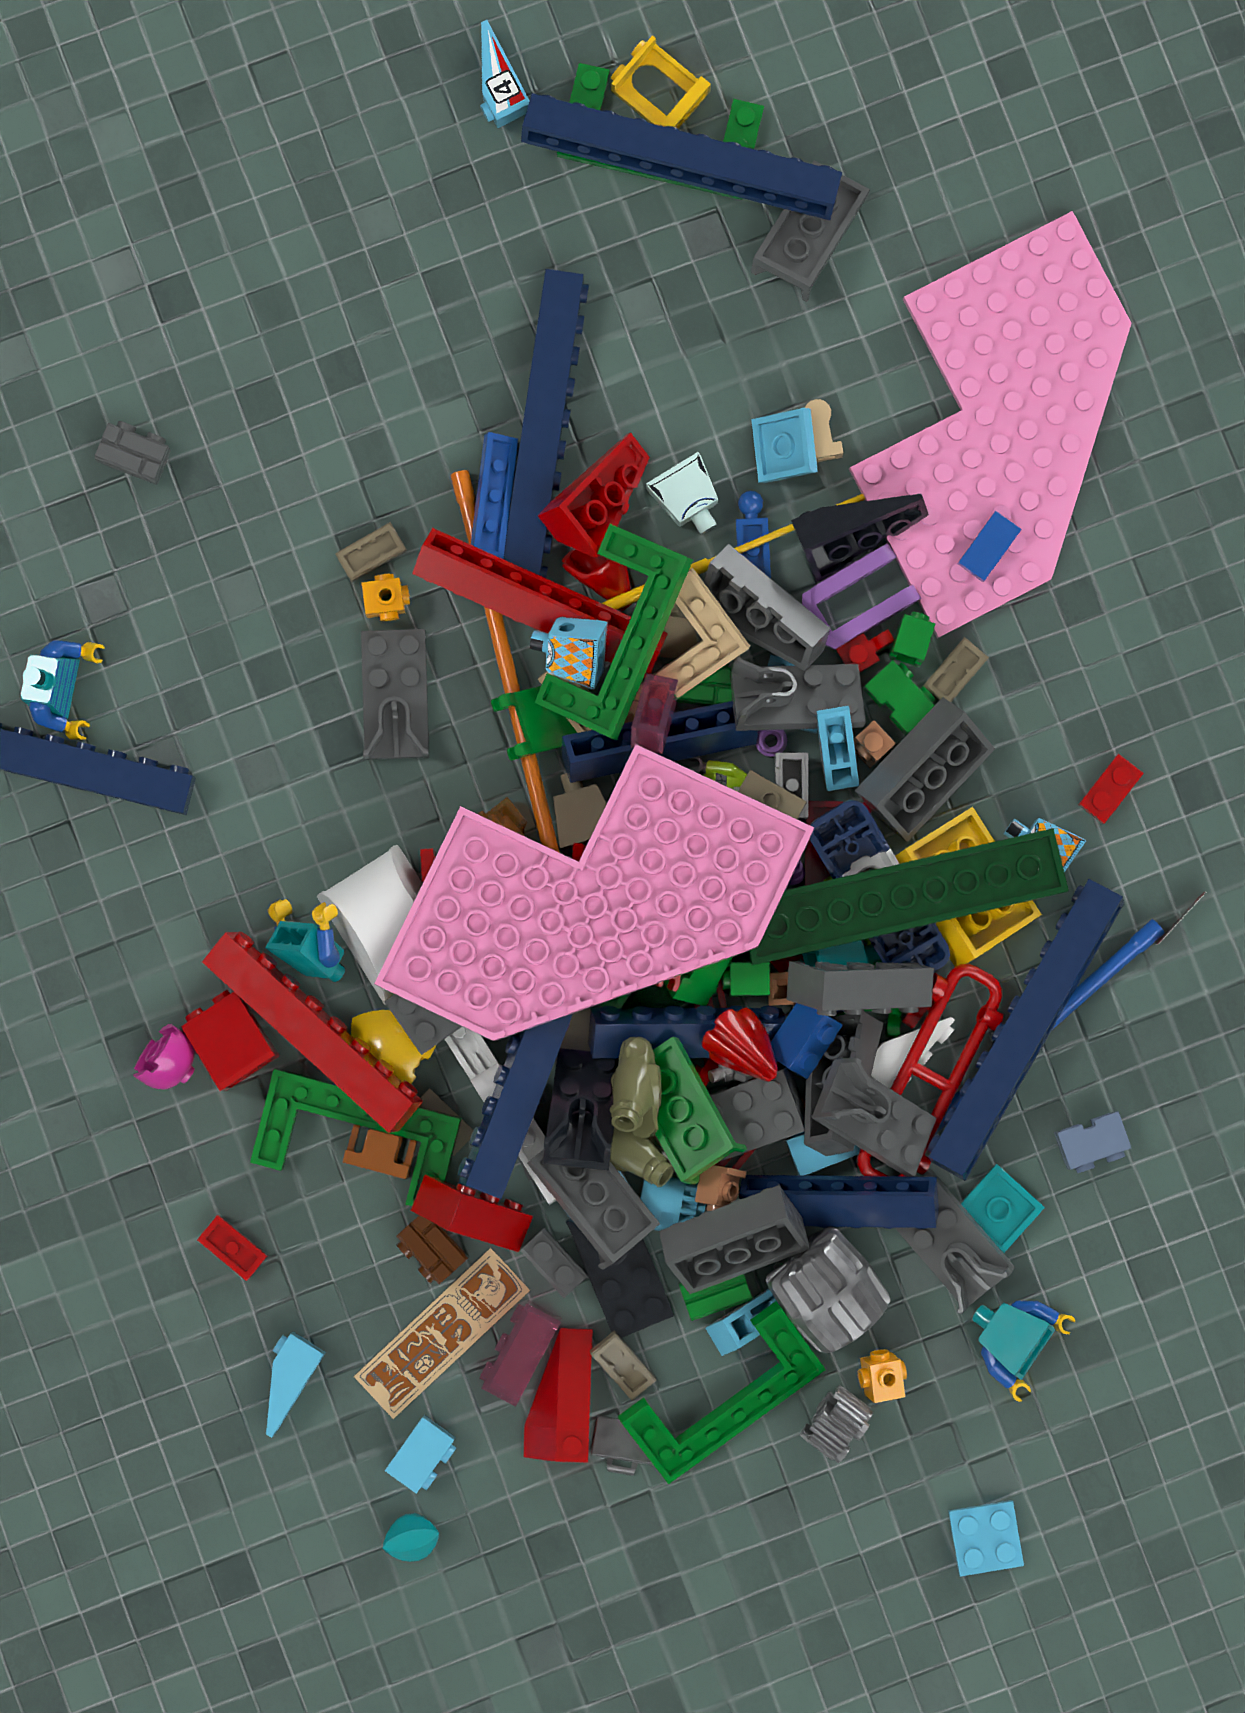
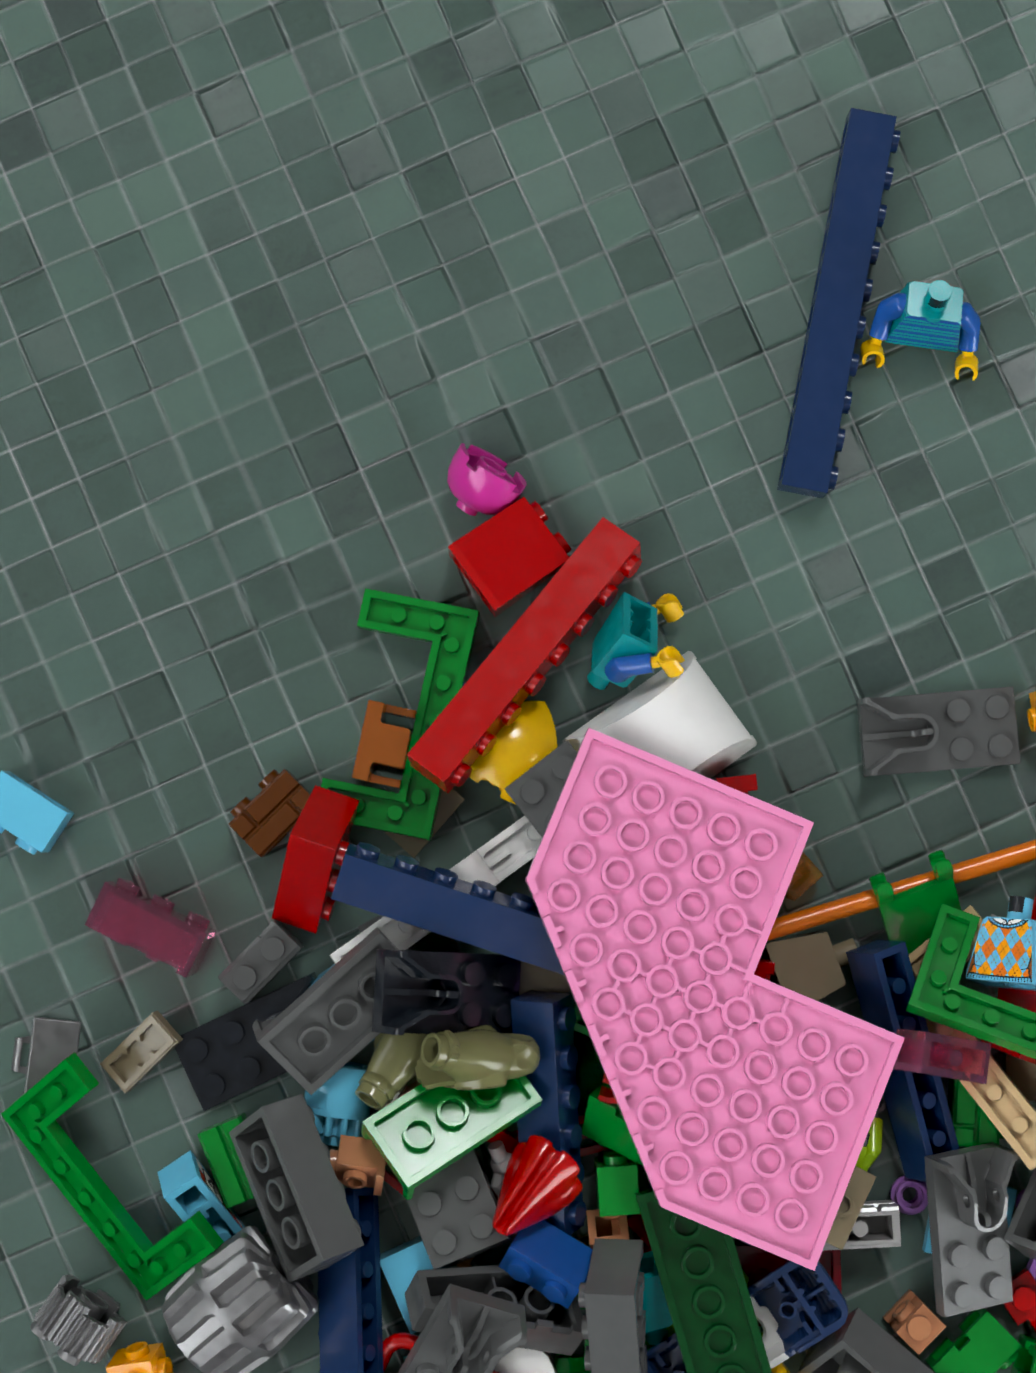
camera: 85 degrees right, 0 degrees up
red plate [197,1215,268,1281] -> none
medium azure slope [266,1332,326,1438] -> none
sticker [354,1248,530,1419] -> none
red wedge [523,1328,593,1463] -> none
medium azure slope [817,706,859,791] -> none

